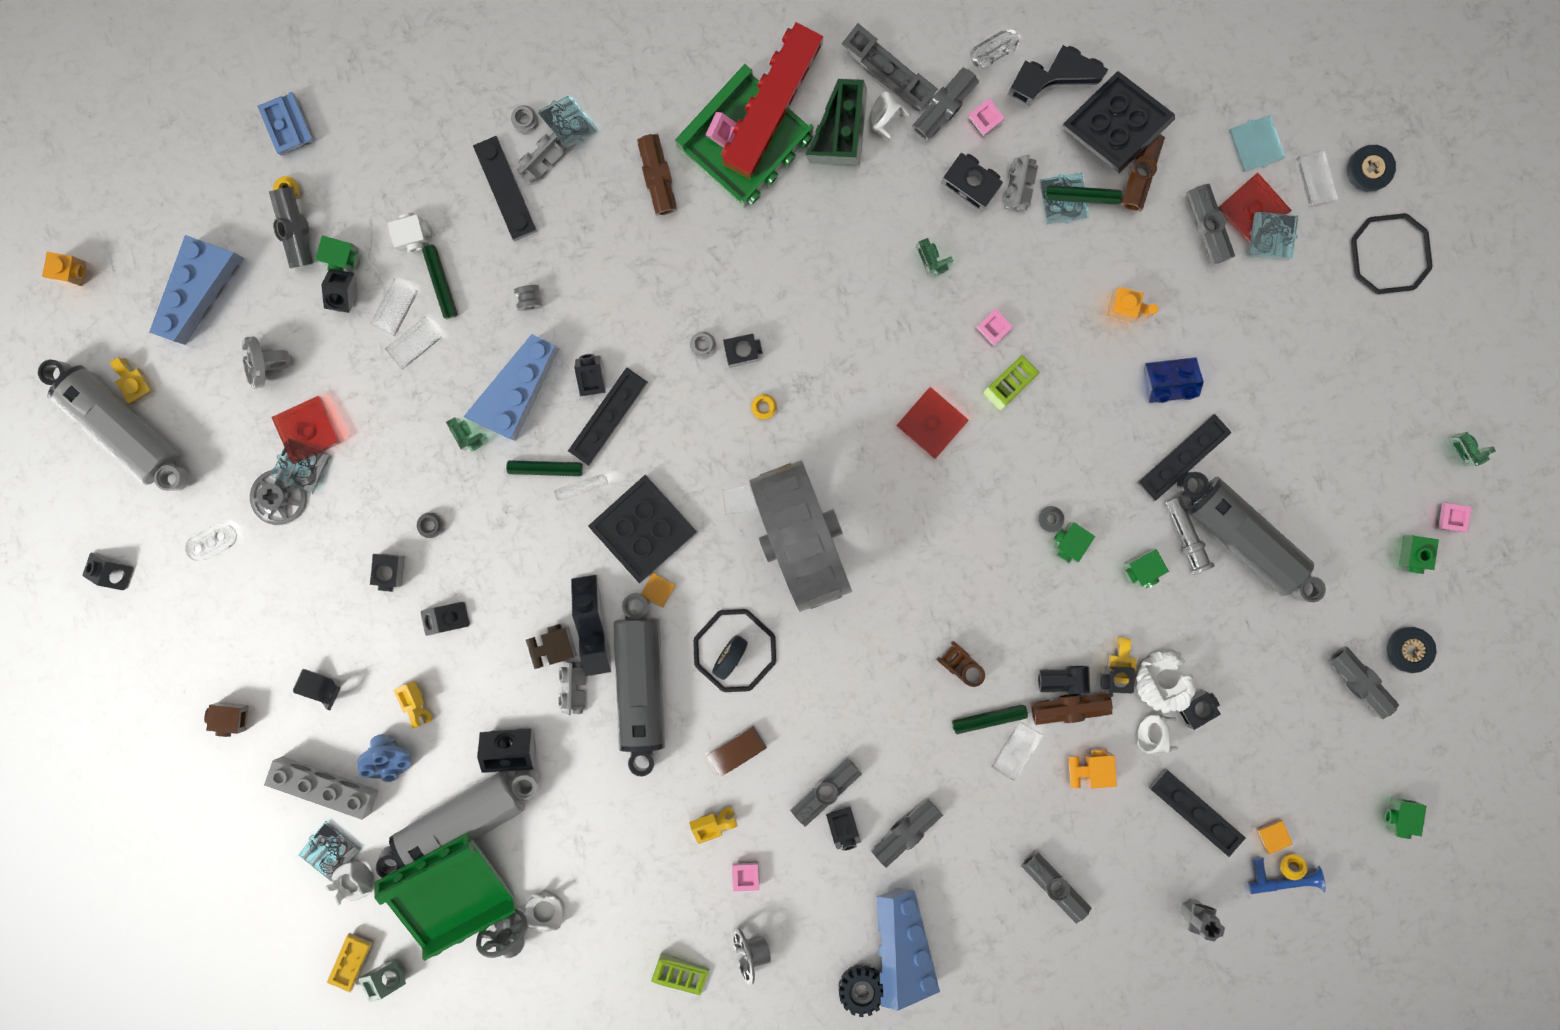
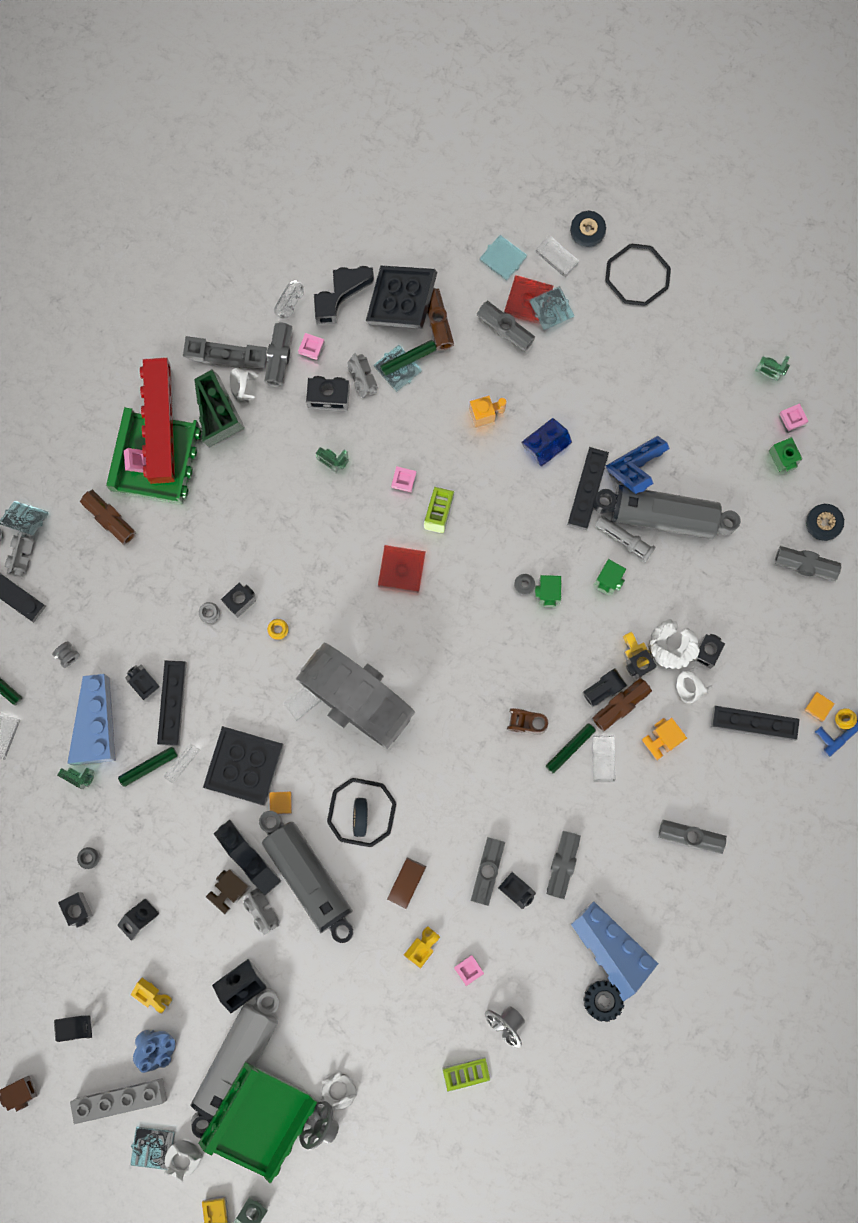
camera: 30 degrees left, 10 degrees down
dark grey piece [1181,899,1225,942] -> none
none -> blue plate [606,436,670,494]

